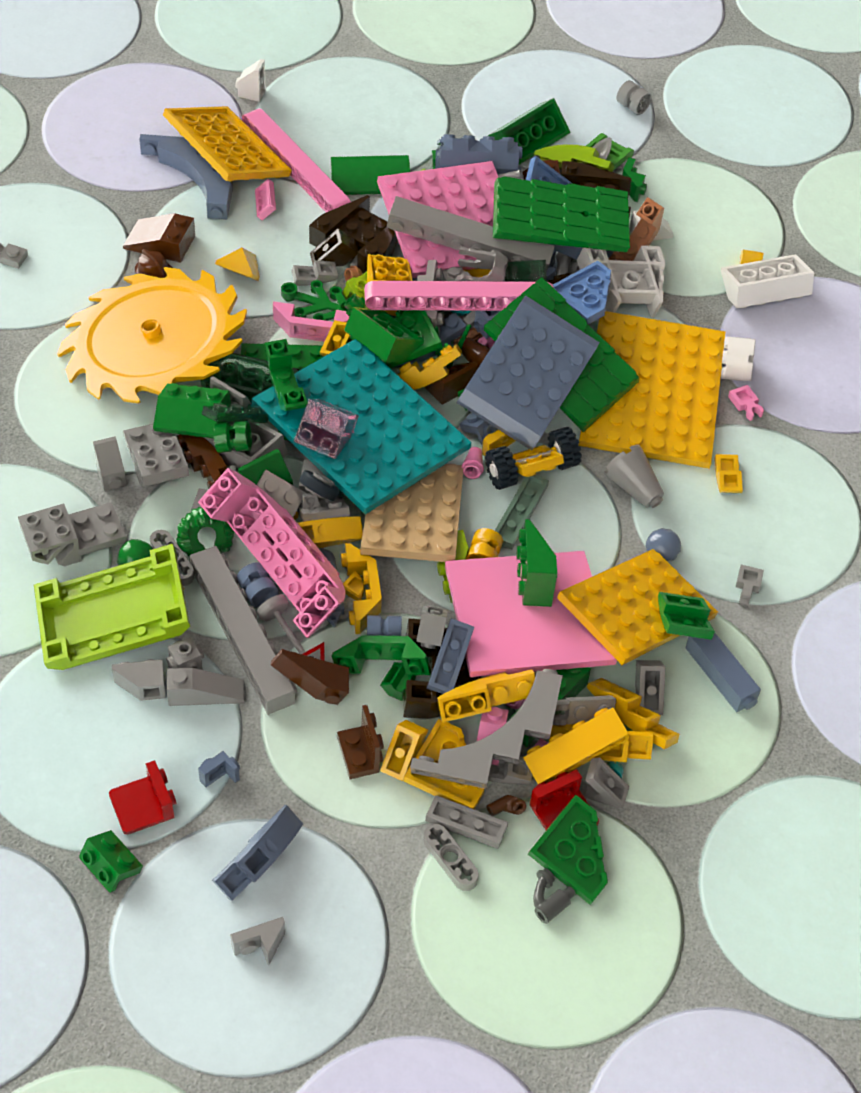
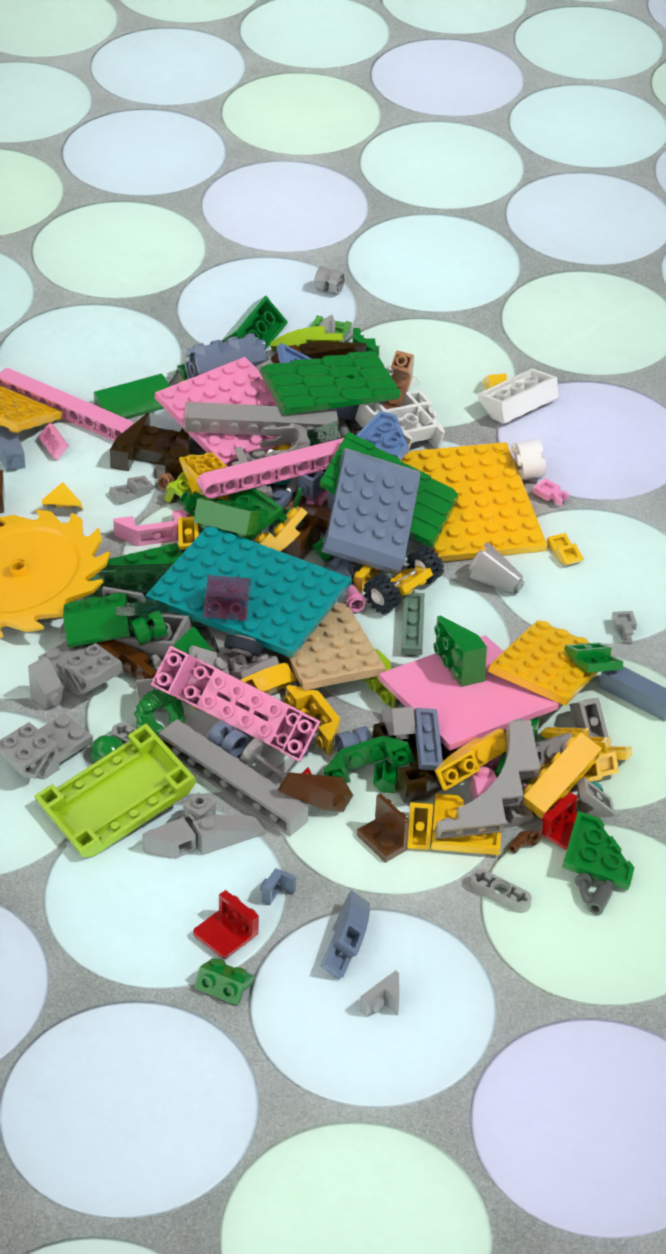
camera: 20 degrees left, 10 degrees down
green slope [264,339,308,411] -> none
green plant [281,280,348,321] -> none
dark brown slope [310,228,358,267] -> none
light grey plate [425,795,508,849] -> none
yellow wheel [466,528,503,560] -> none
sand blue hair [646,528,681,561] -> none

